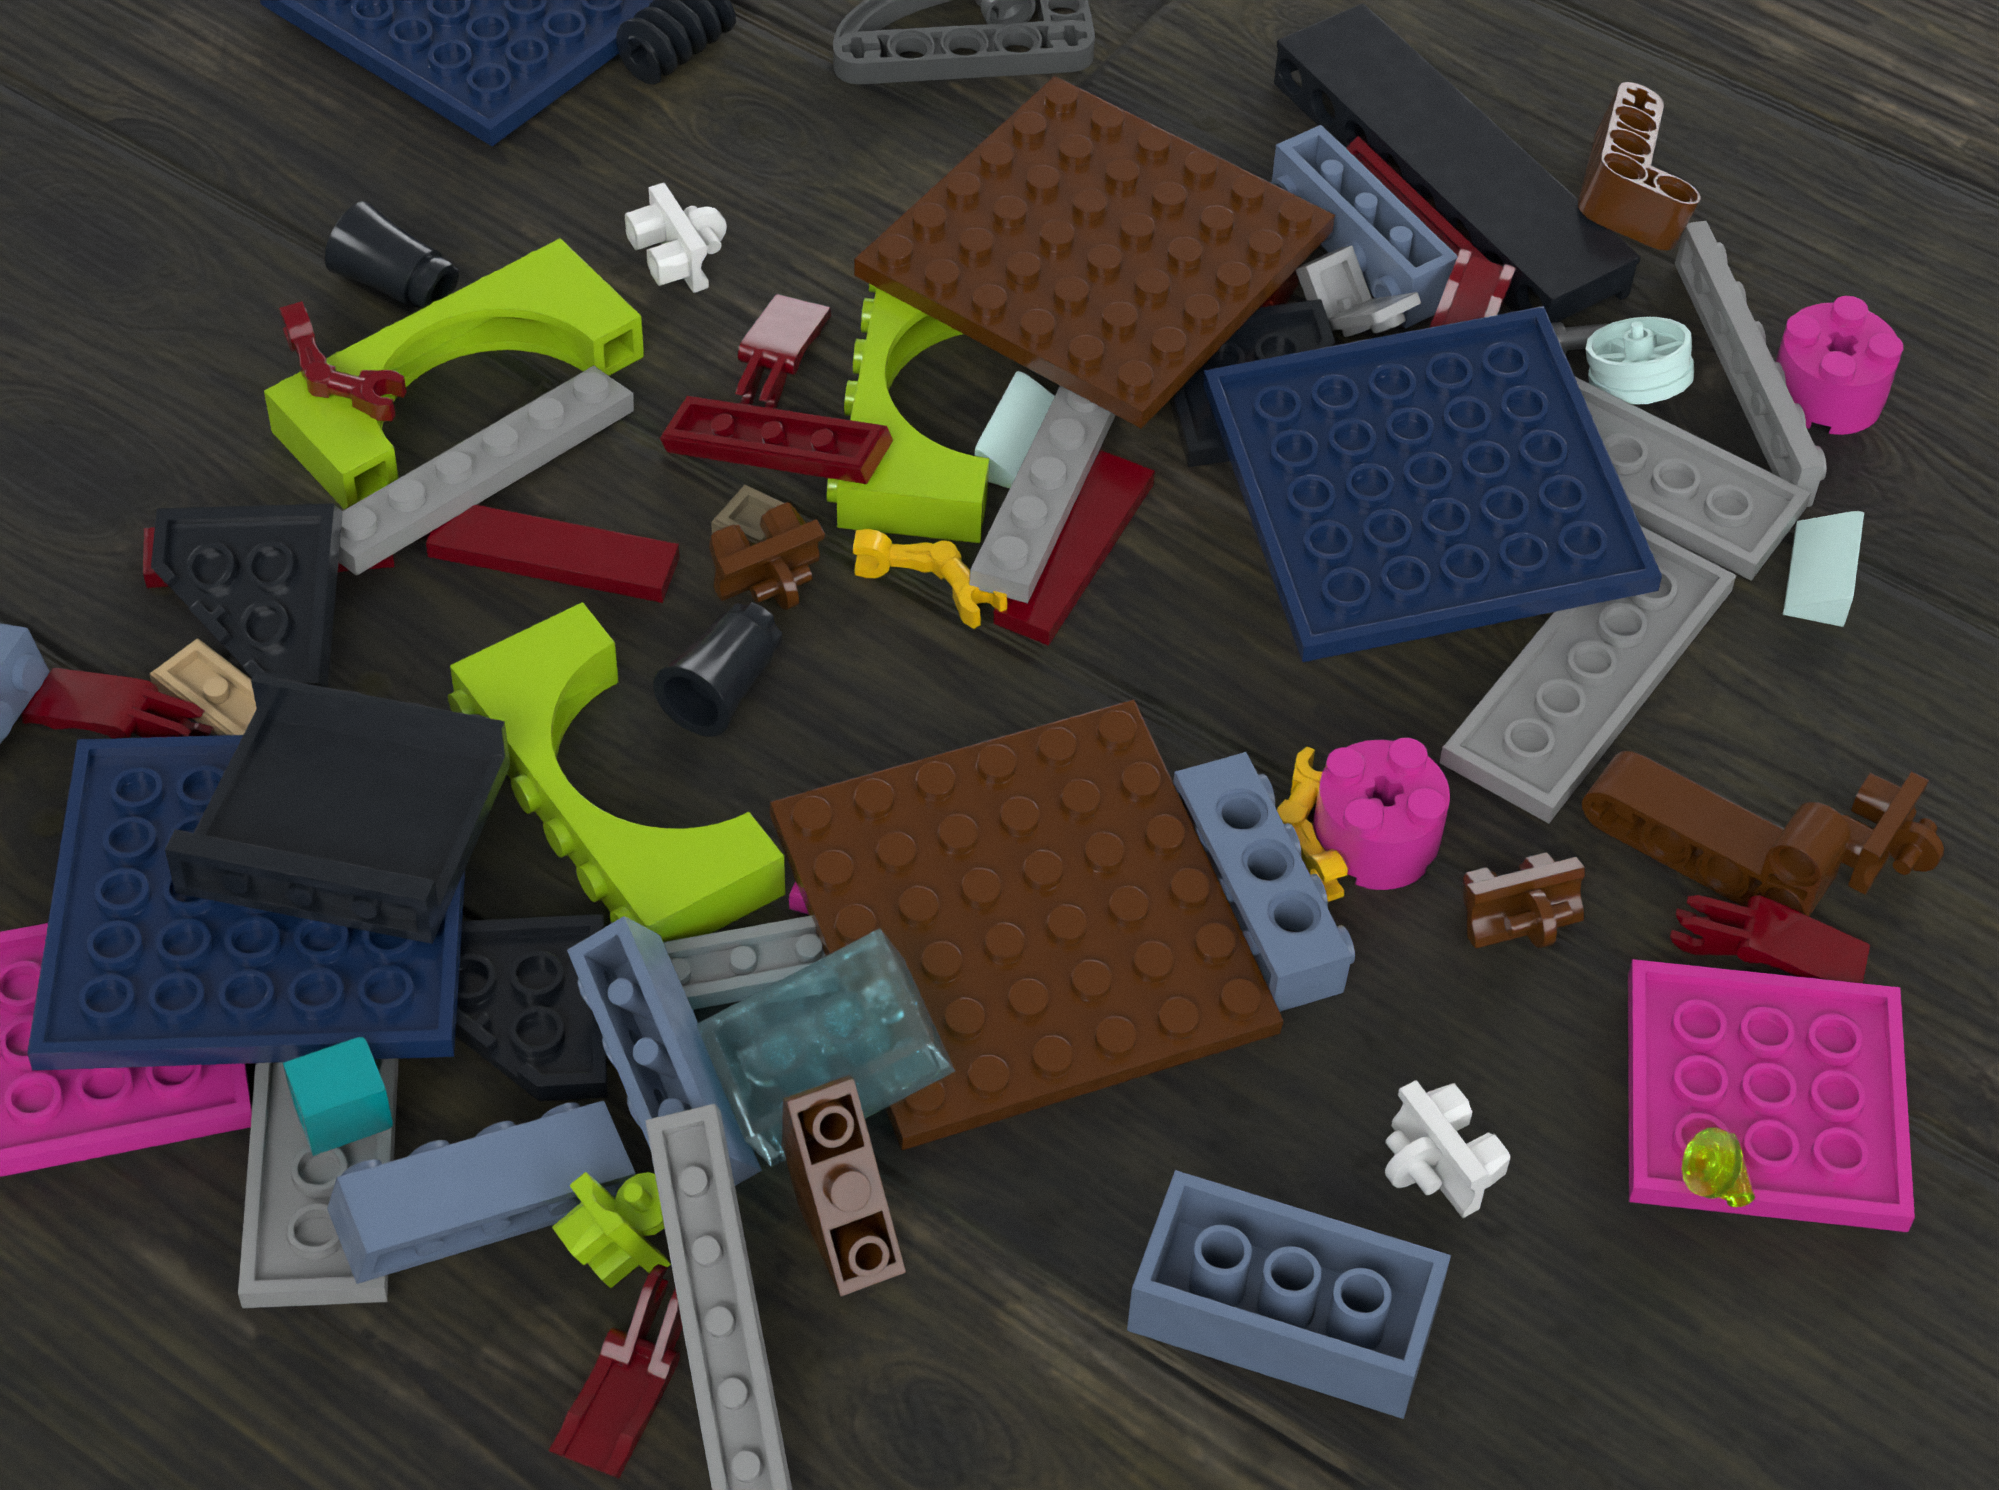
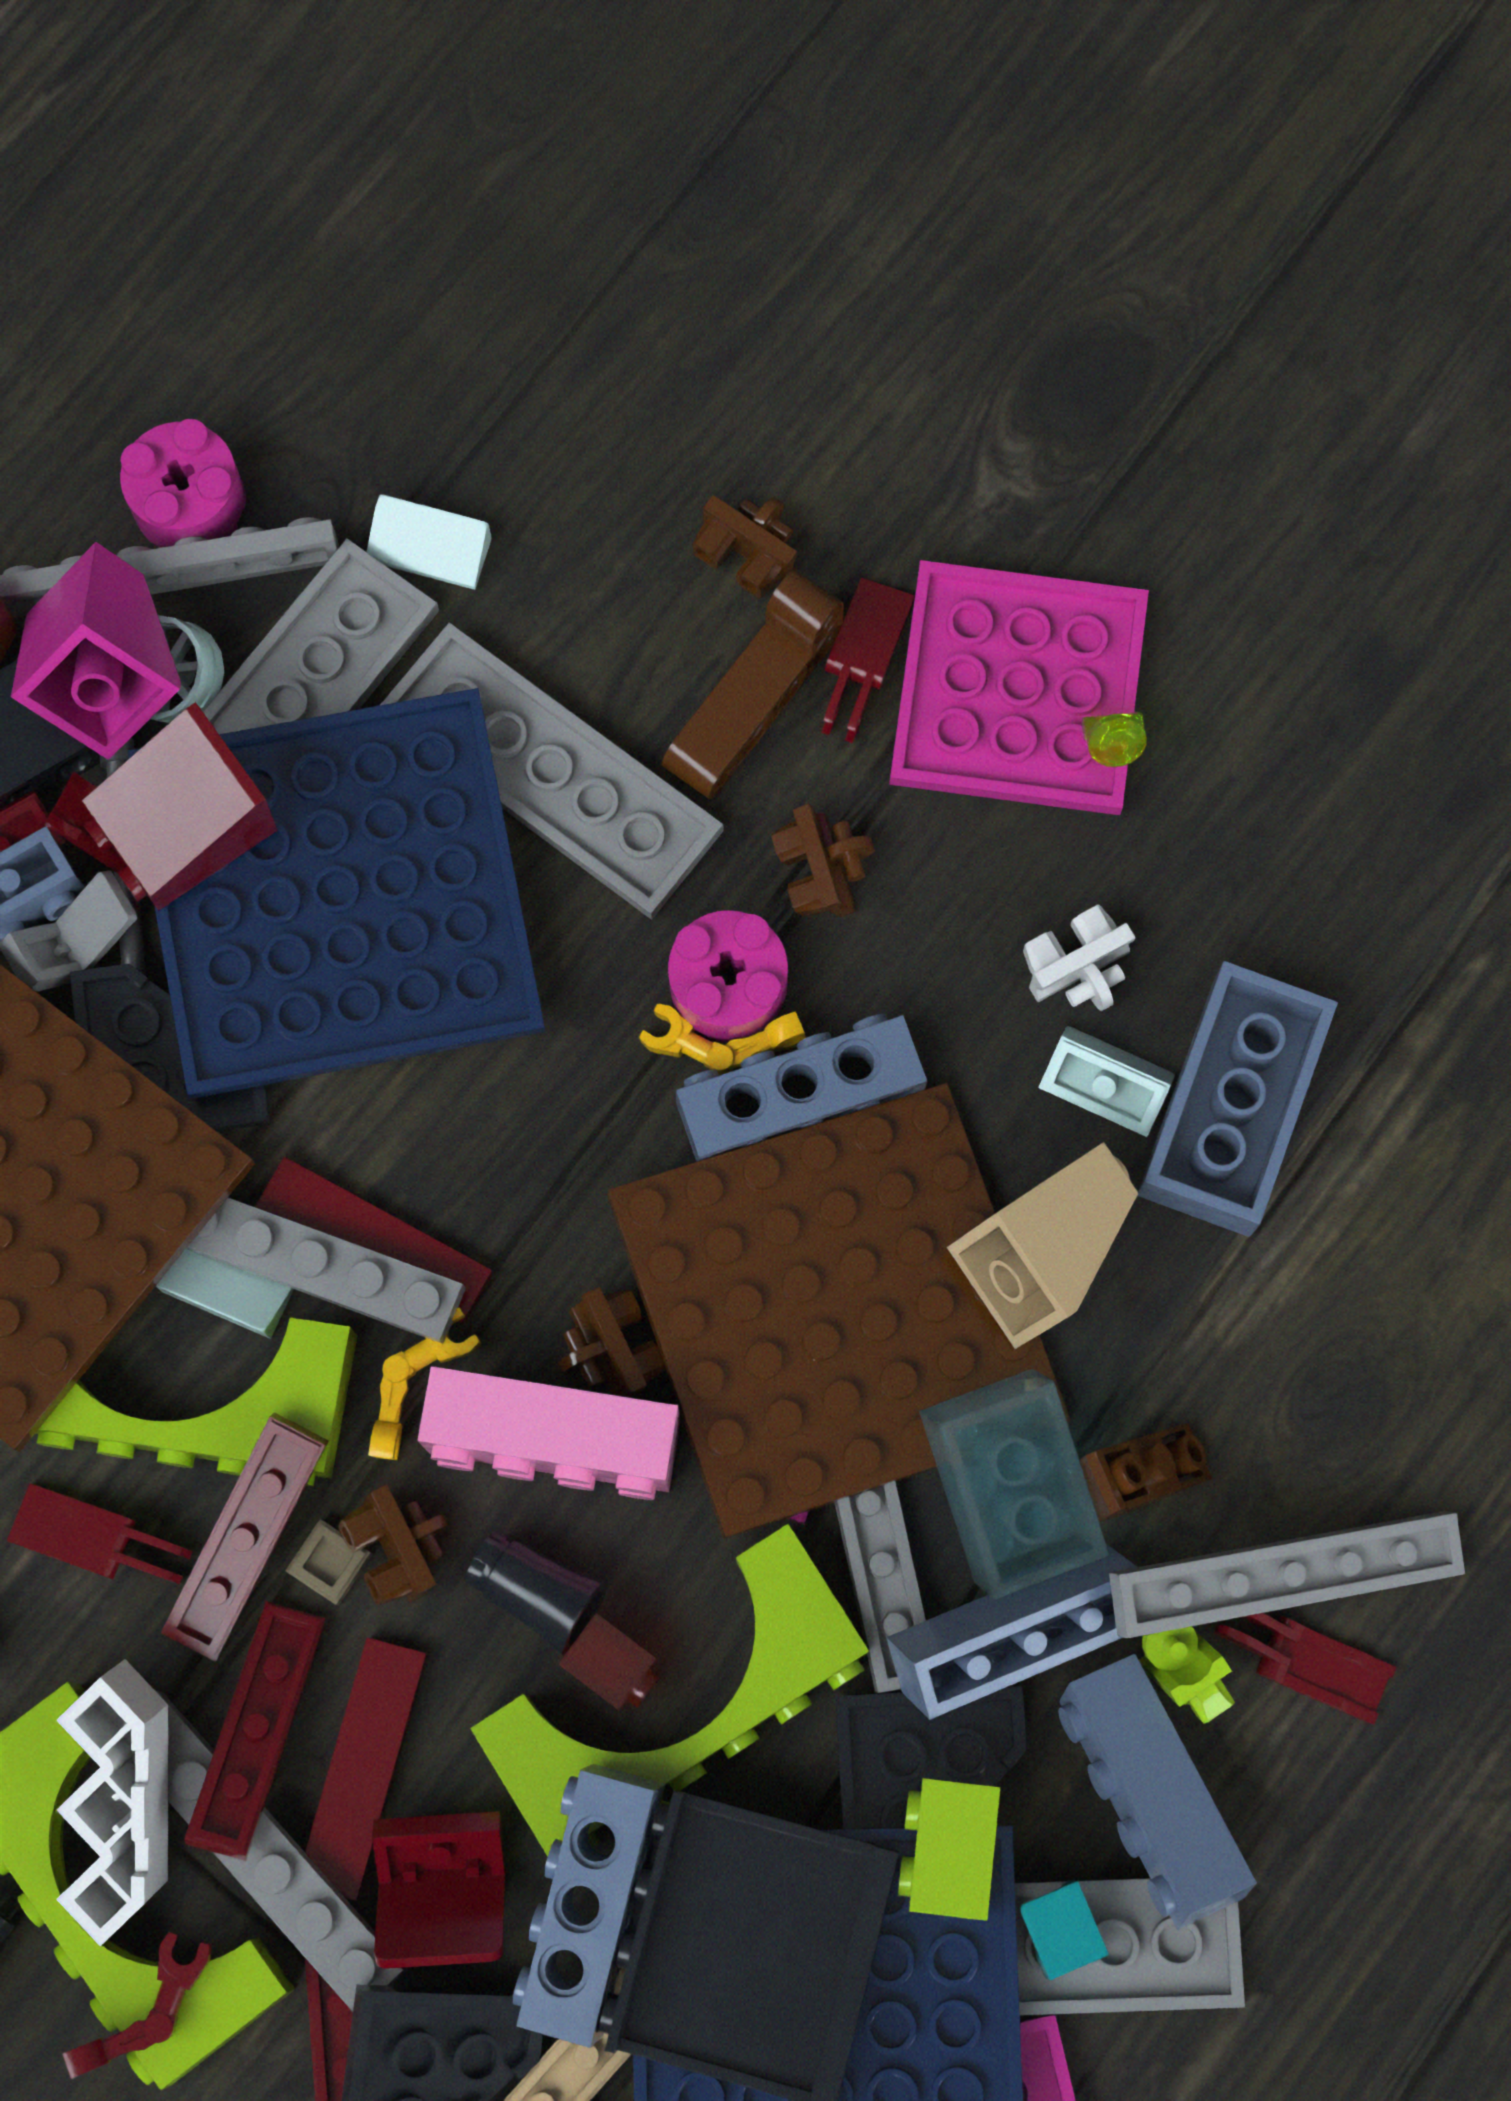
camera: 85 degrees left, 25 degrees up
none -> dark pink slope [11,542,181,760]
none -> white brick [56,1659,168,1946]
none -> slope [82,702,277,911]
none -> dark red tile [184,1601,325,1861]
none -> dark red bracket [372,1811,506,1969]
none -> bright pink brick [417,1366,681,1500]
none -> sand blue brick [513,1764,665,2048]
none -> reddish brown hips [557,1287,666,1398]
none -> clear red brick [559,1613,660,1711]
none -> lime brick [898,1778,1000,1921]
none -> tan slope [947,1142,1138,1349]
none -> light aqua slope [1038,1026,1175,1137]

